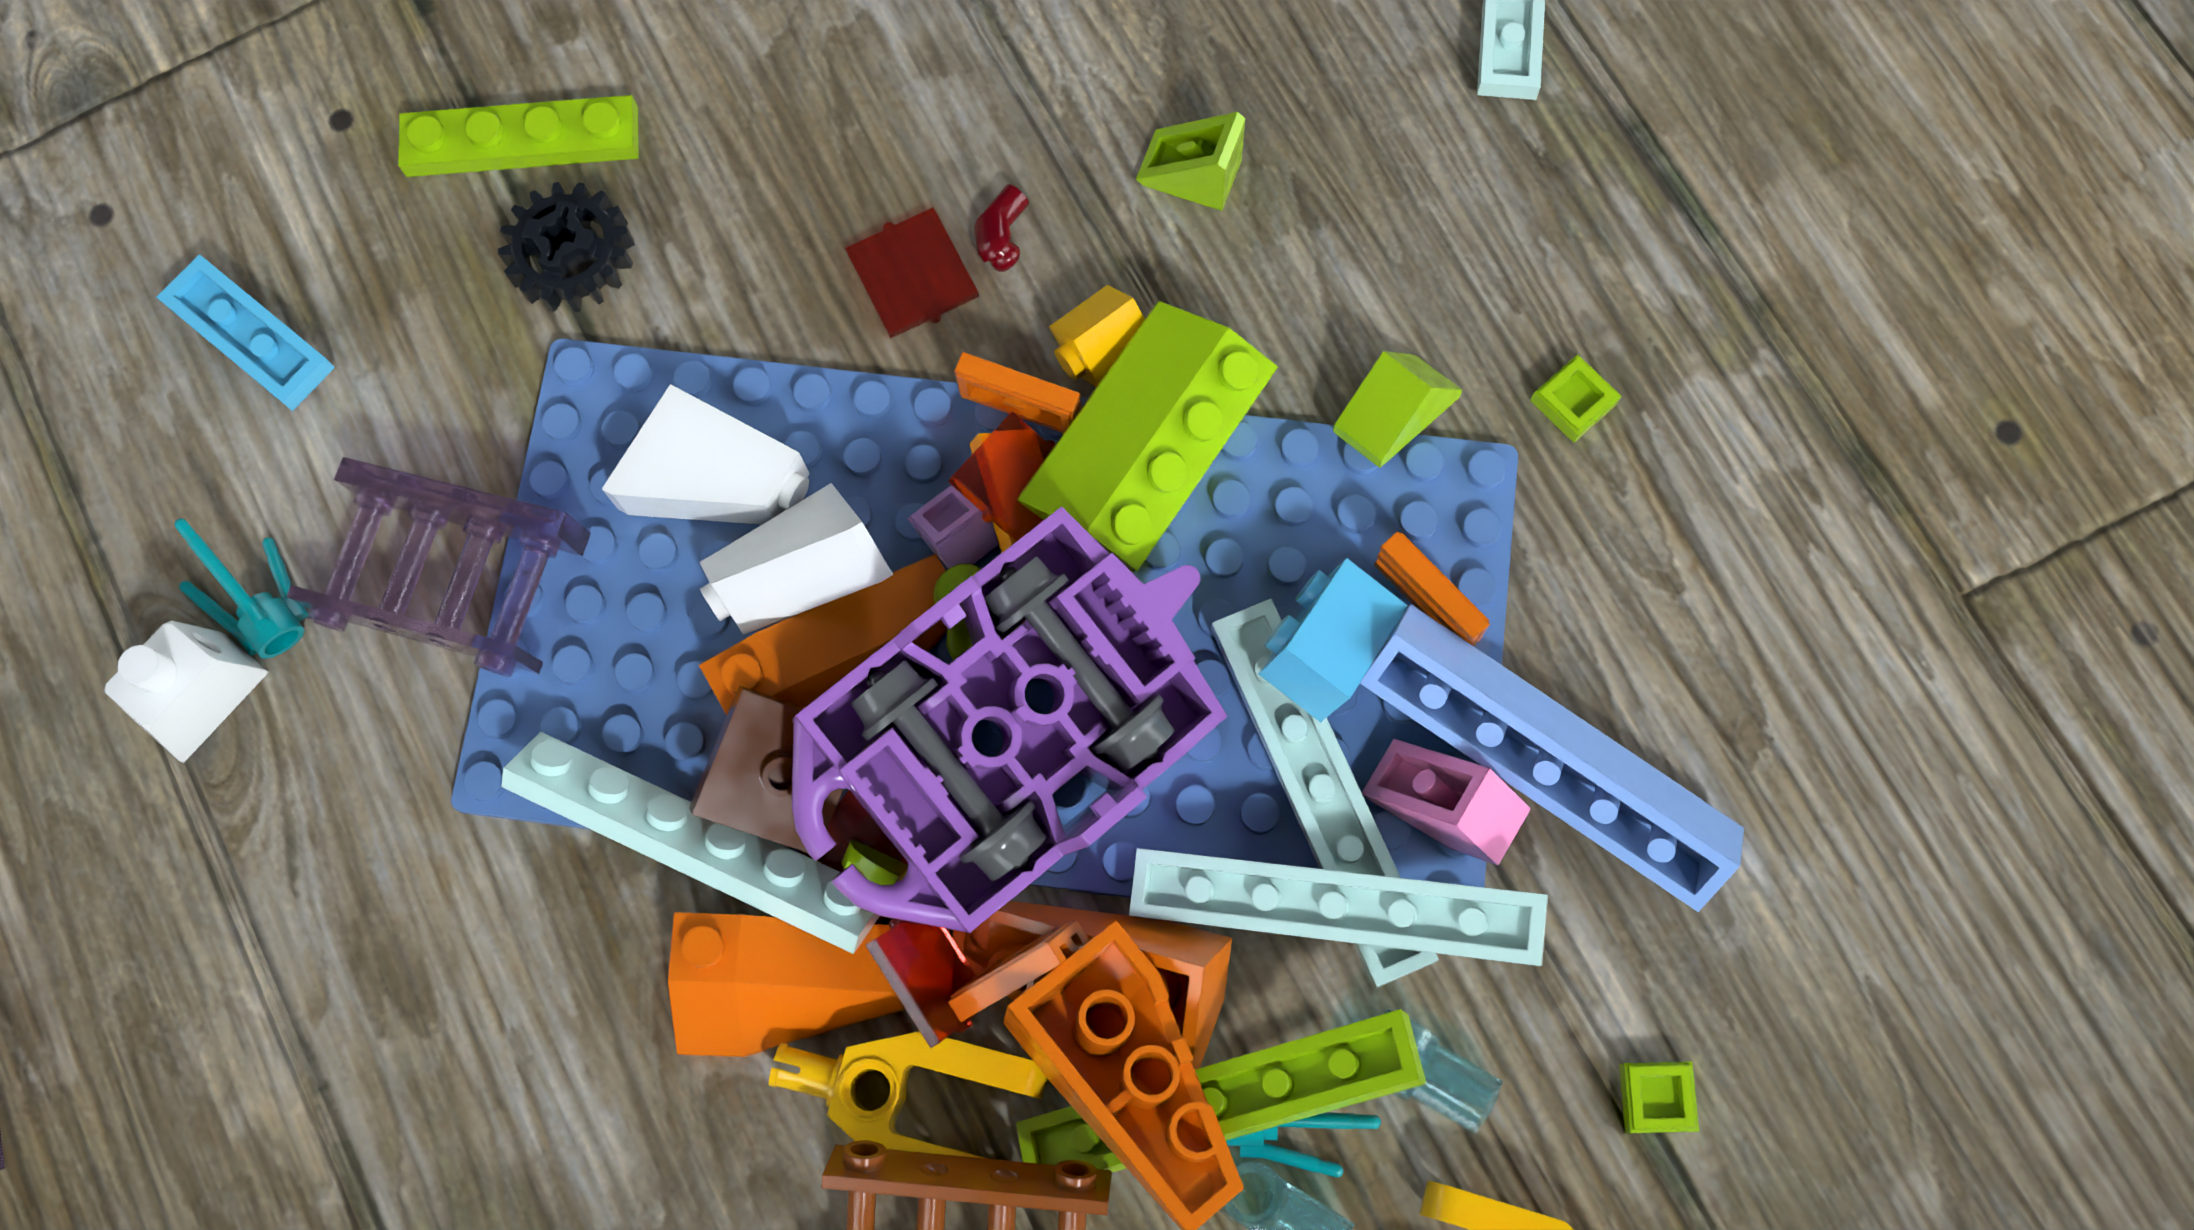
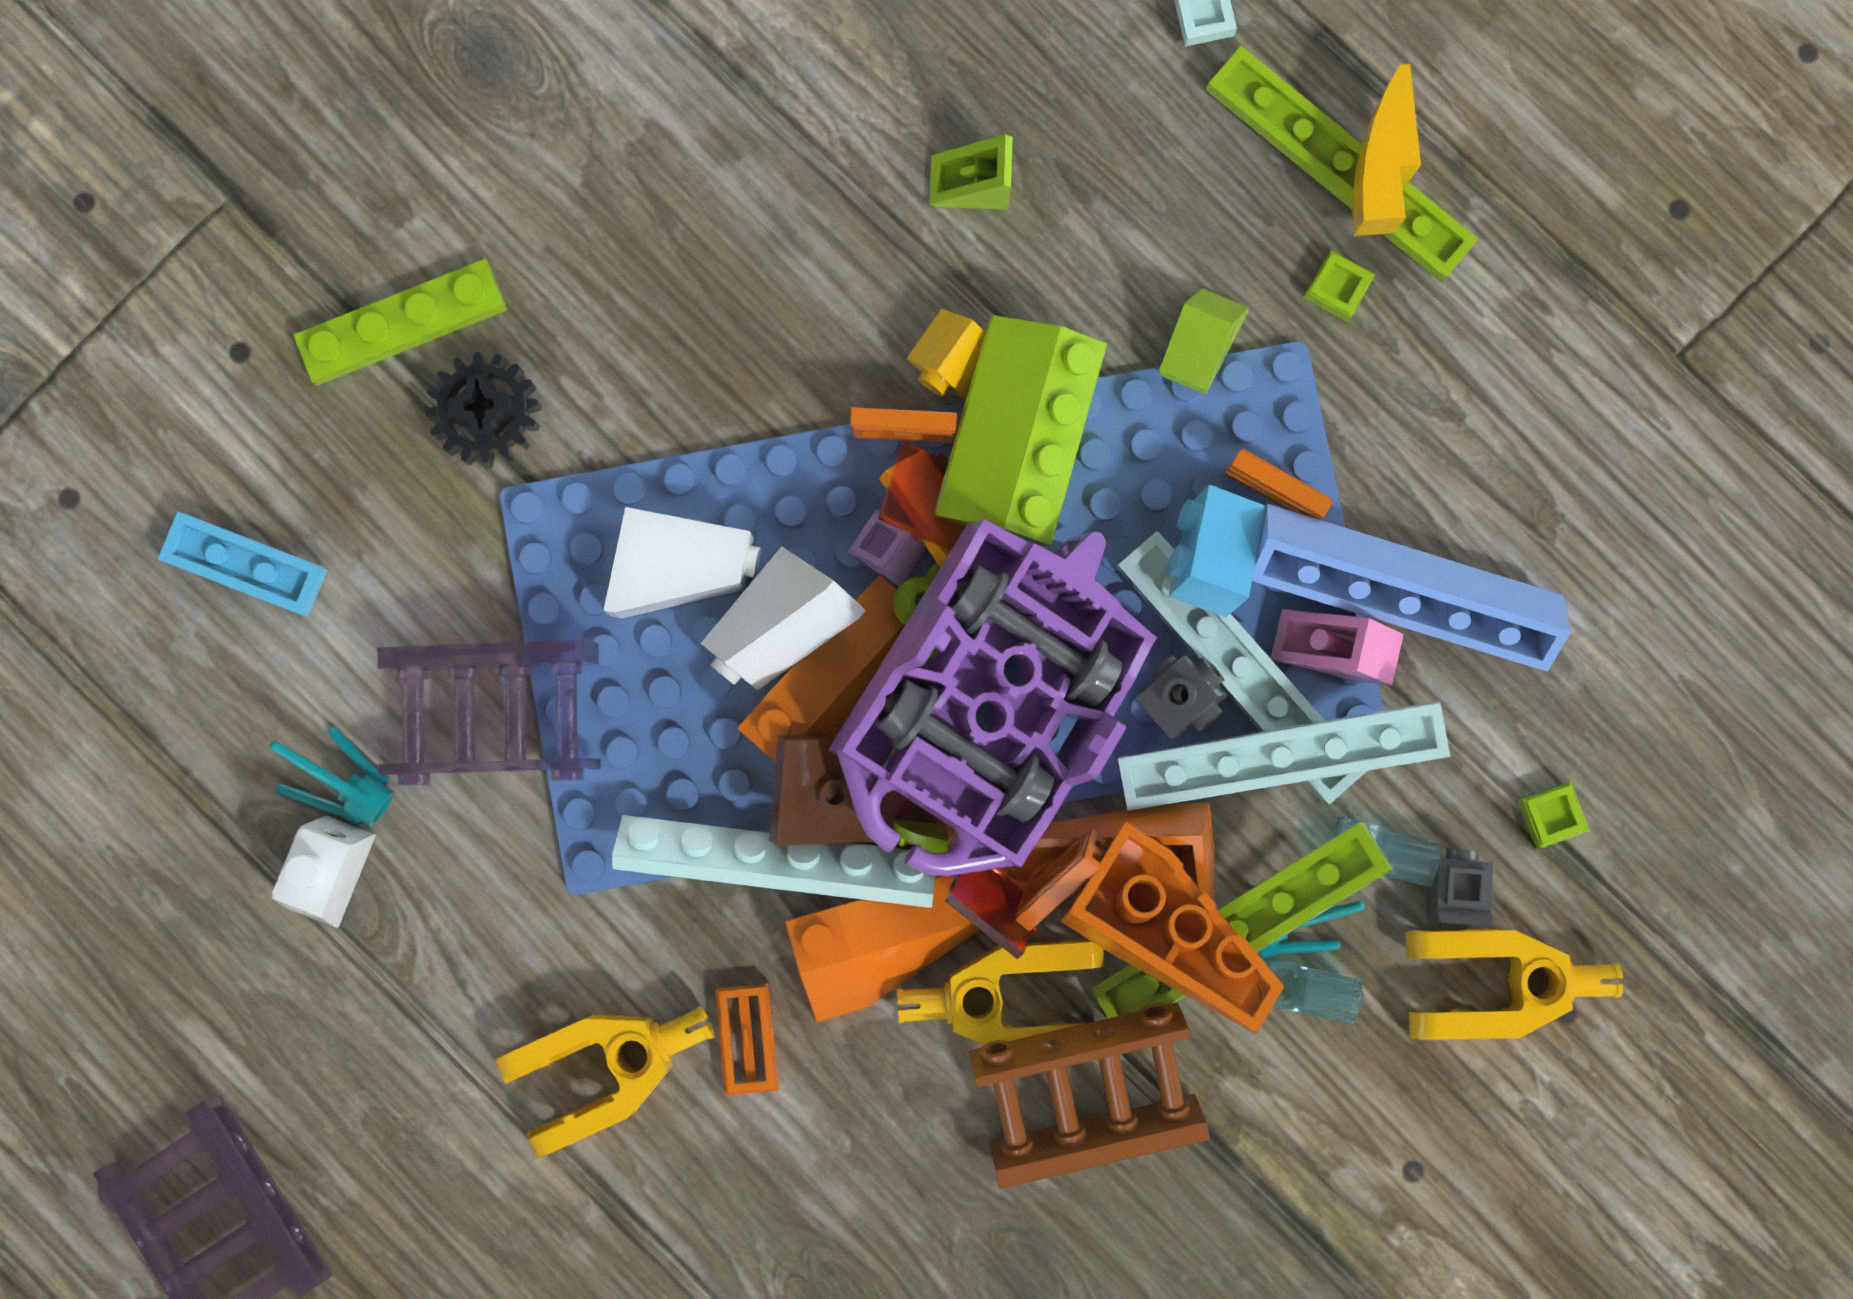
camera: 25 degrees left, 10 degrees up
clear red piece [845,207,979,339] -> none
dark red arm [974,184,1029,272] -> none
none -> yellow piece [494,1005,715,1159]
none -> orange tile [715,982,779,1096]
none -> dark grey brick [1136,655,1228,739]
none -> lime plate [1206,46,1478,283]
none -> yellow slope [1352,64,1421,236]
none -> dark grey window [1426,849,1494,927]

